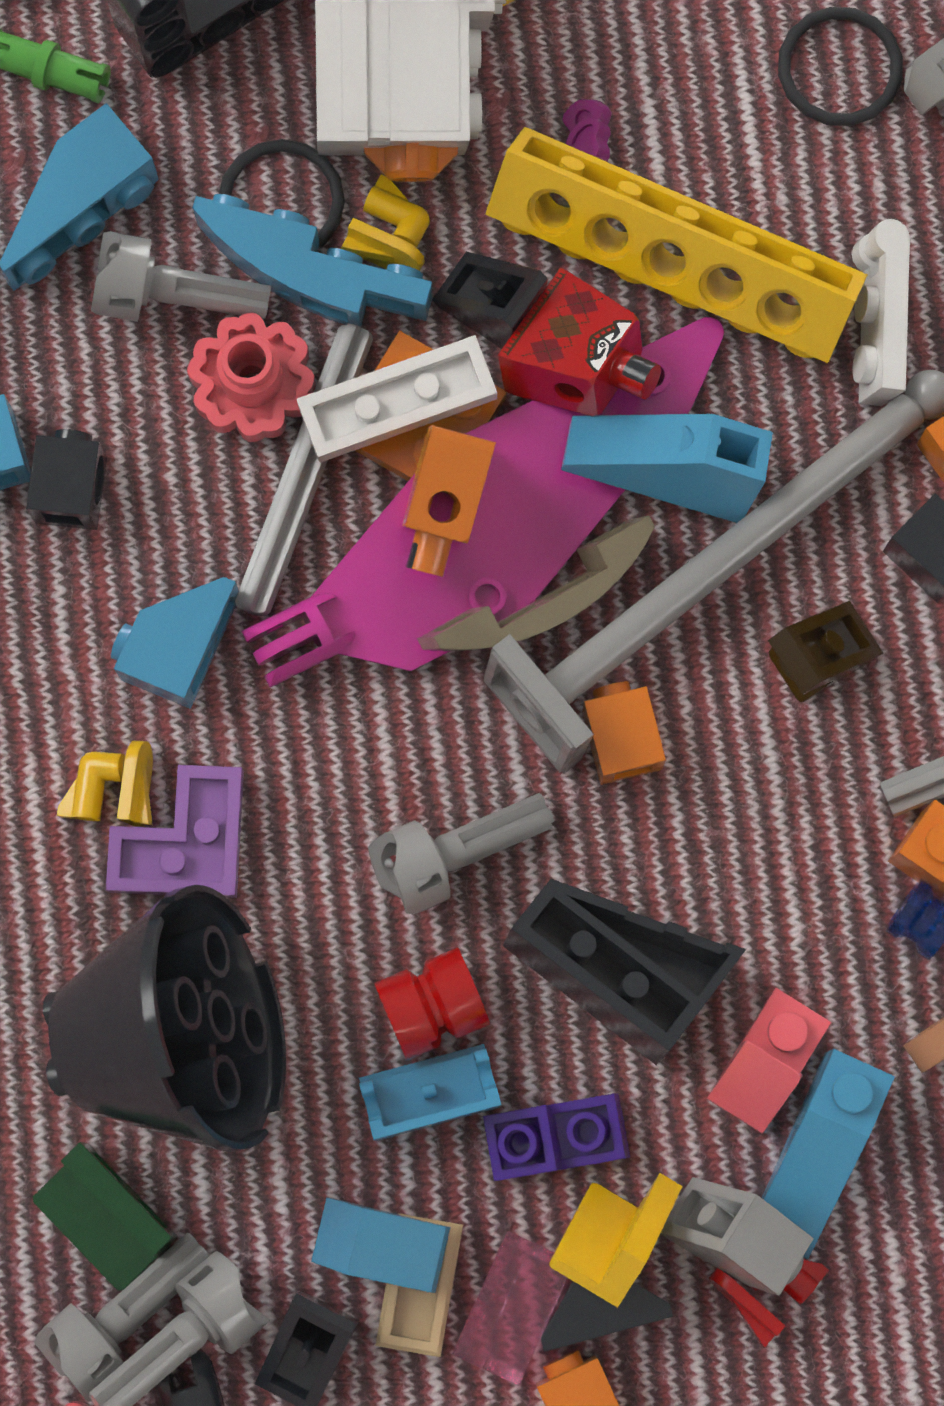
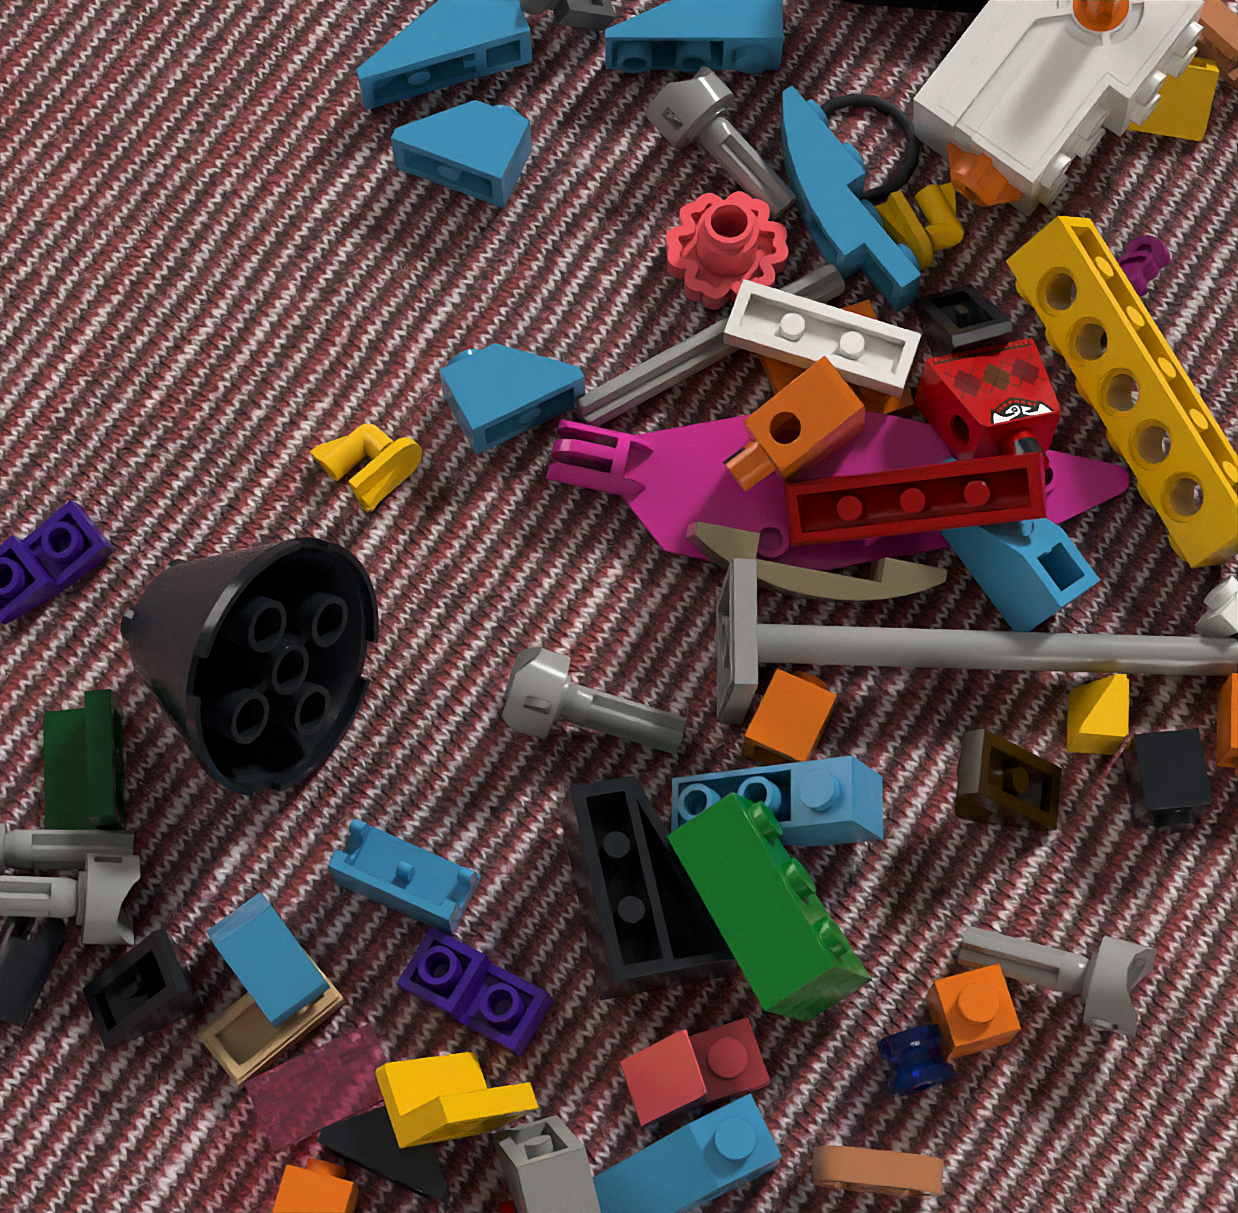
camera: 40 degrees right, 10 degrees down
black brick [26,429,107,530] -> none
medium lavender plate [106,765,244,898] -> none
red wheel [374,947,491,1061] -> none
none -> green wedge [667,792,873,1022]
none -> dark azure slope [671,756,883,846]
none -> red slope [783,451,1047,547]
none -> yellow slope [1067,674,1129,755]

